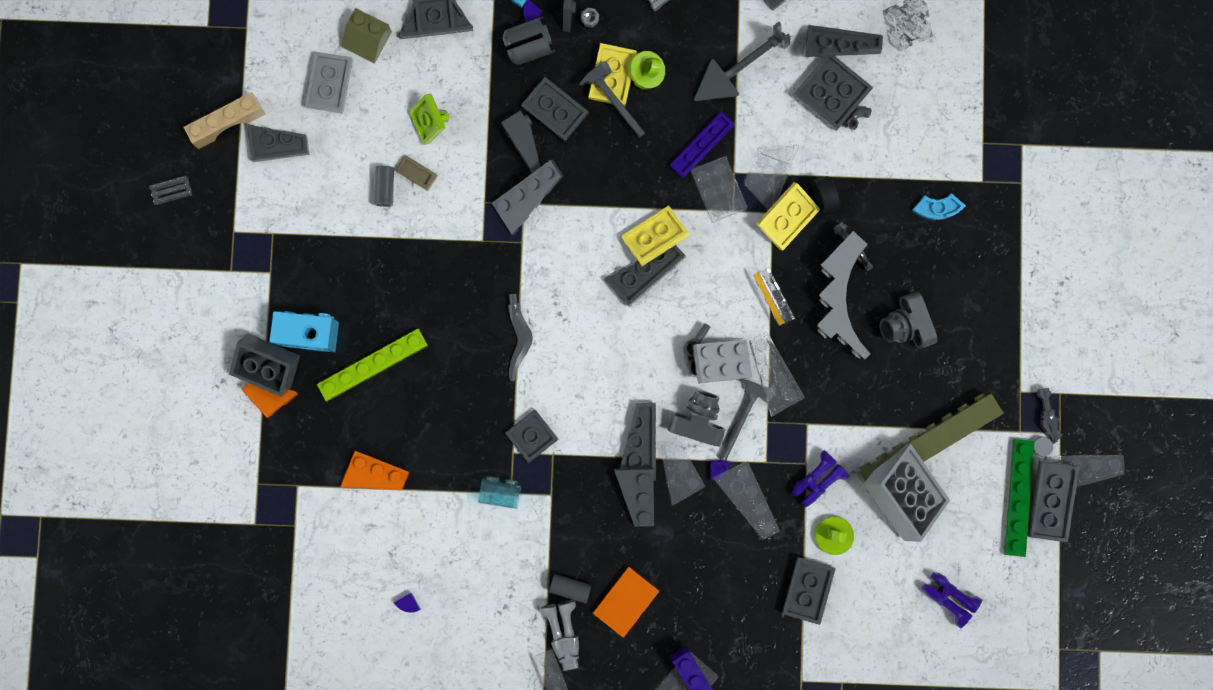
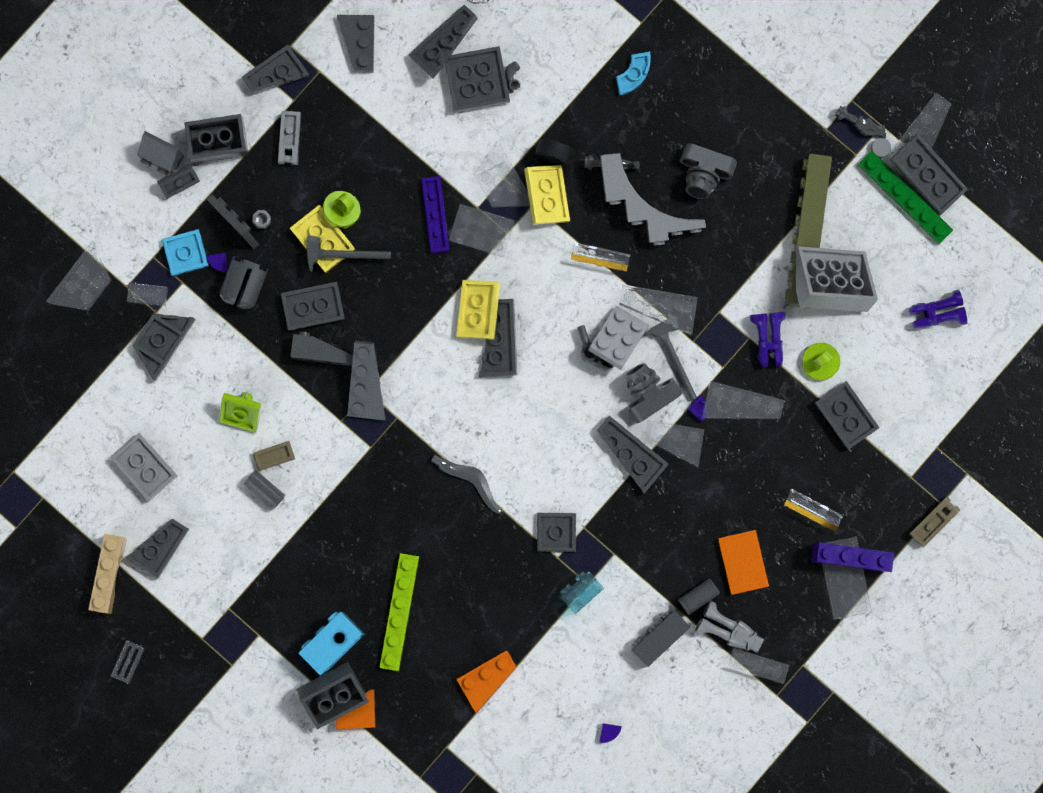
camera: 50 degrees left, 0 degrees up
olive slope [341,8,392,64] -> none
dark grey wing [614,468,654,527] -> none
dark grey piece [694,22,791,102] -> none
none -> dark grey brick [632,610,691,667]
none -> clear plate [784,489,843,532]

